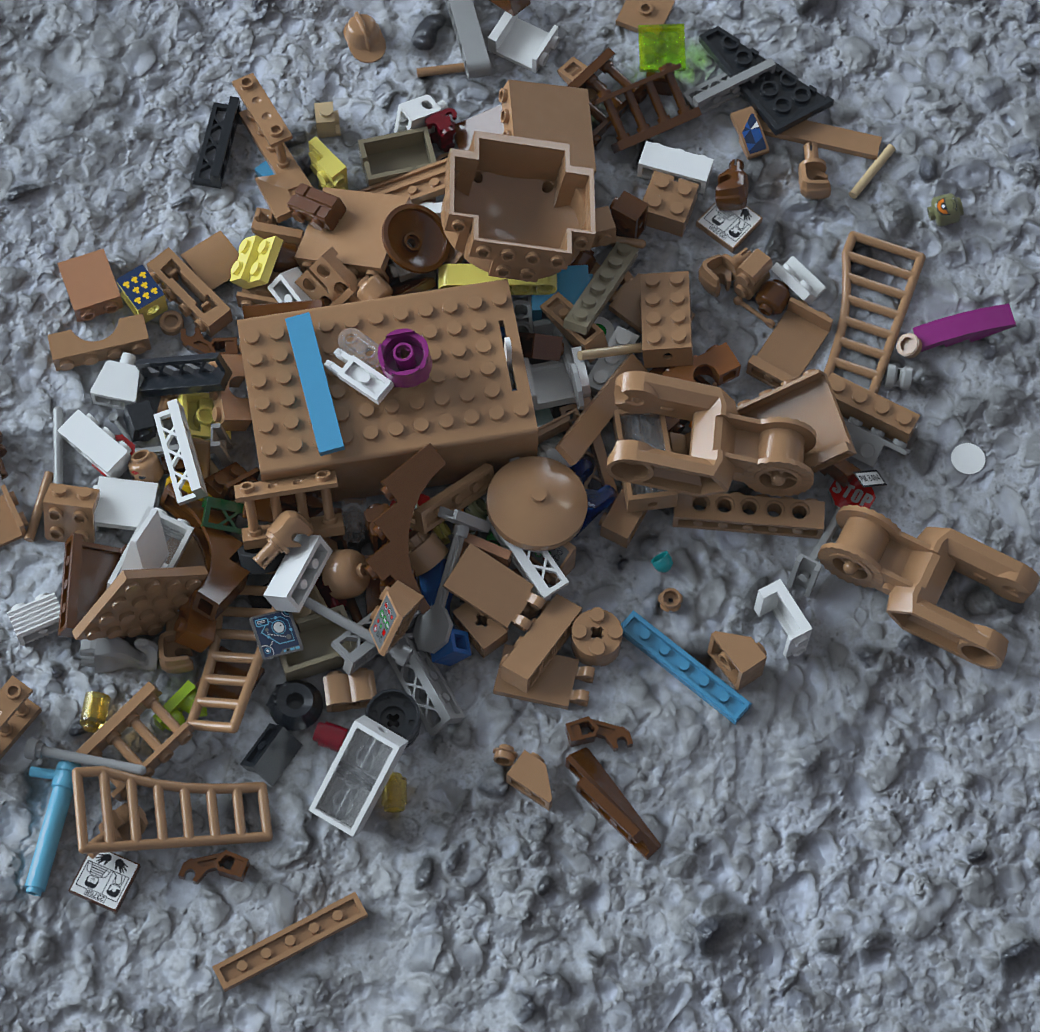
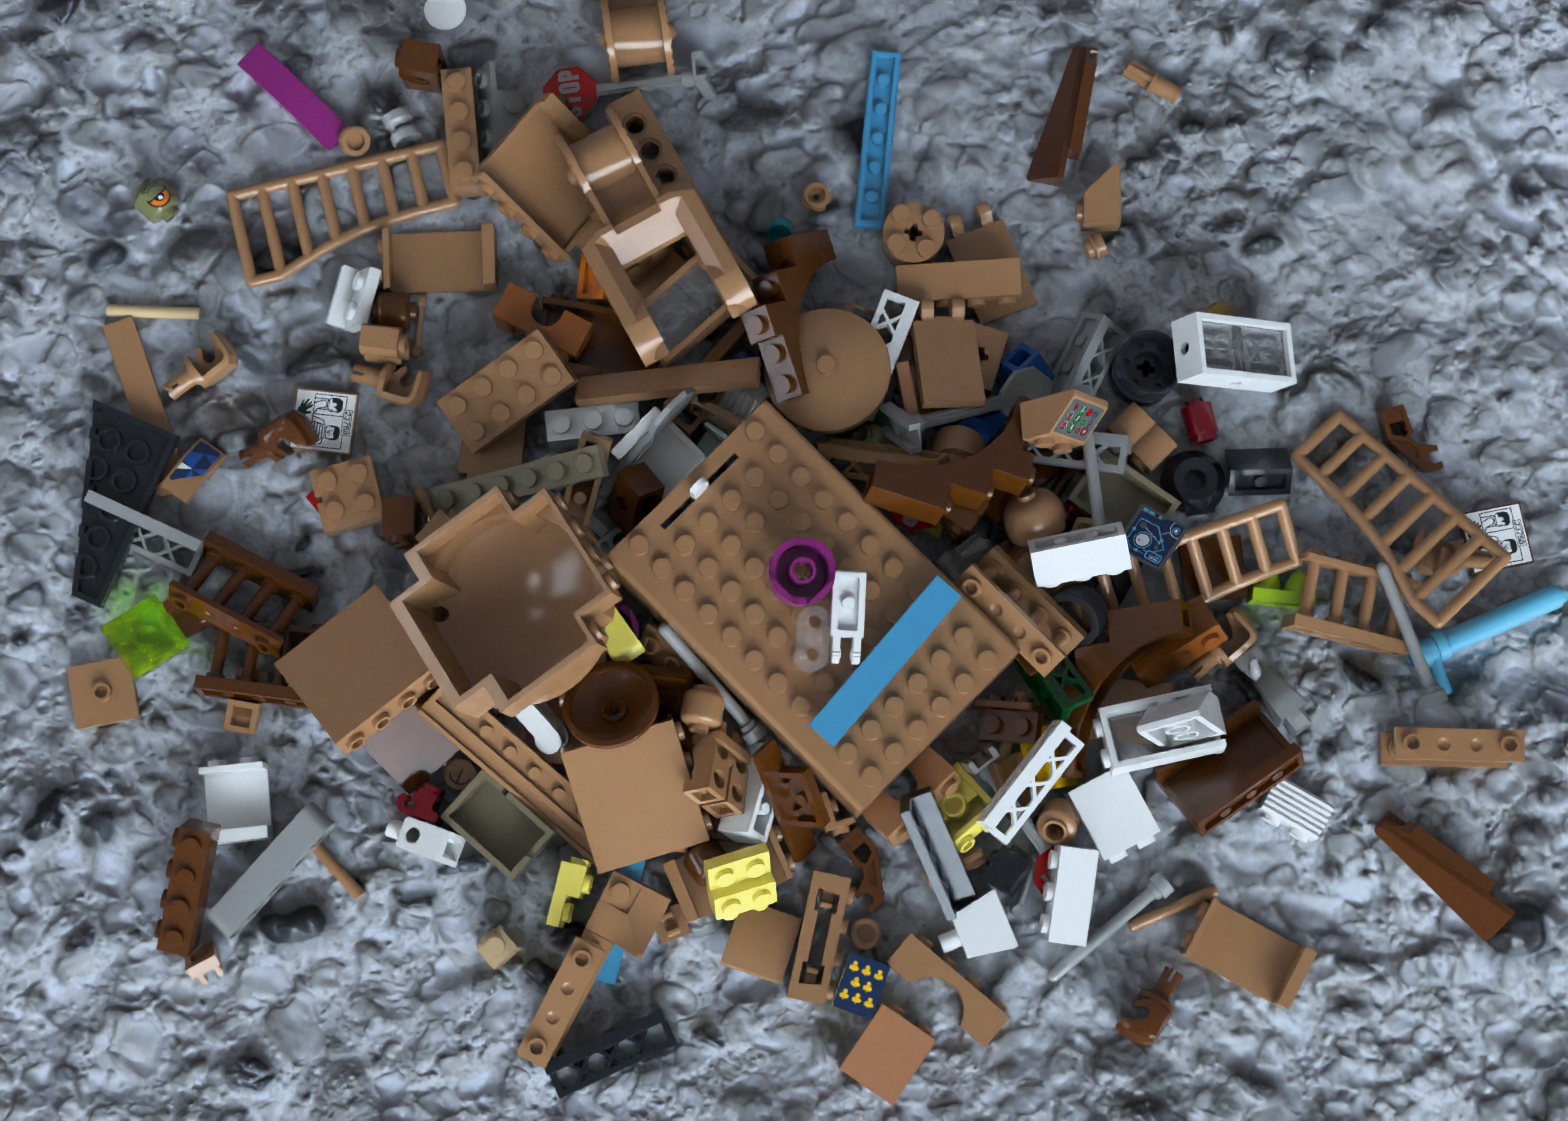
camera: 125 degrees left, 15 degrees up
medium nougat bracket [43,483,100,543] -> none
medium nougat plate [72,566,209,640] -> none
clear yellow brick [79,692,111,733] -> none
medium nougat plate [212,892,368,992] -> none
medium nougat piece [252,510,314,570] -> none
reddish brown brick [287,183,346,231] -> none
medium nougat piece [343,11,386,63] -> none
reddish brown piece [565,716,633,752] -> none
tan bar [577,343,642,361] -> none
white brick [637,141,714,195] -> none
medium nougat slope [707,631,767,691] -> none
white panel [754,579,812,658] -> none
sticker [853,470,887,488] -> none
none -> reddish brown brick [395,39,447,94]
none -> reddish brown arch [741,229,836,404]
none -> medium nougat axle [1123,60,1183,105]

